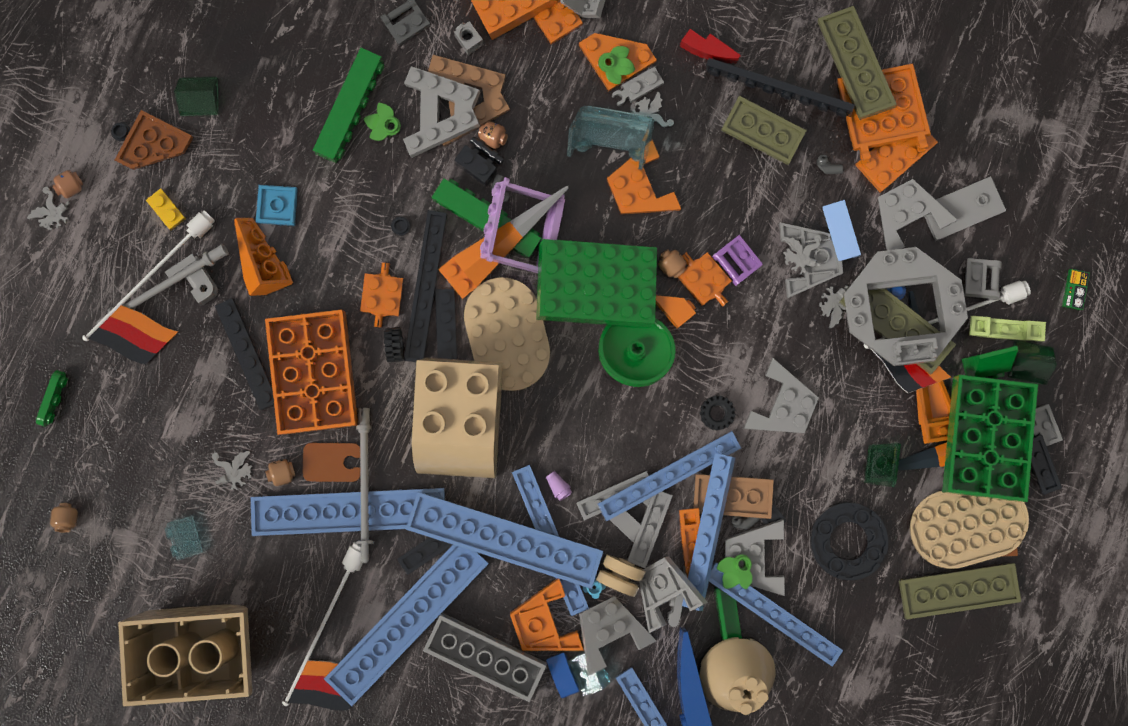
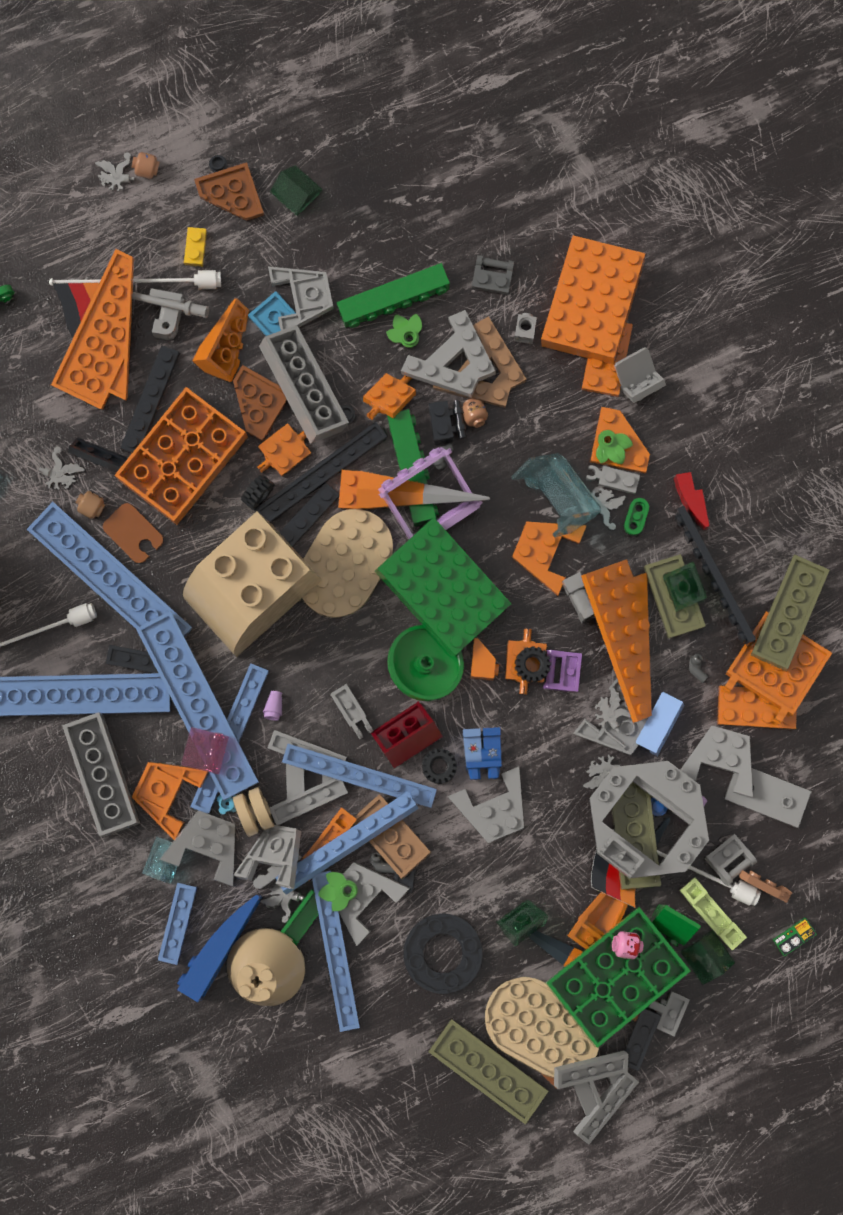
camera: 50 degrees right, 5 degrees down
light grey bar [356,408,374,563] -> none
blue slope [546,653,580,699] -> none
medium nougat head [658,249,687,278] -> none
none -> orange wing [51,249,134,410]
none -> black plate [68,437,128,472]
none -> clear pink hinge [181,727,229,774]
none -> dark orange plate [233,365,287,442]
none -> light grey brick [259,325,349,444]
none -> light grey piece [260,885,305,923]
none -> light grey wing [268,266,334,331]
none -> light grey hinge [330,684,373,739]
none -> orange plate [363,373,416,420]
none -> dark red slope [371,701,443,768]
none -> blue hips [463,727,502,780]
none -> black tyre [514,646,551,683]
none -> light grey plate [554,1051,639,1145]
none -> light grey piece [562,572,595,623]
none -> orange wing [581,559,652,723]
none -> bright pink head [612,931,643,959]
none -> green plate [624,498,649,536]
none -> clear green slope [663,562,708,611]
none -> nougat hinge [739,870,792,903]

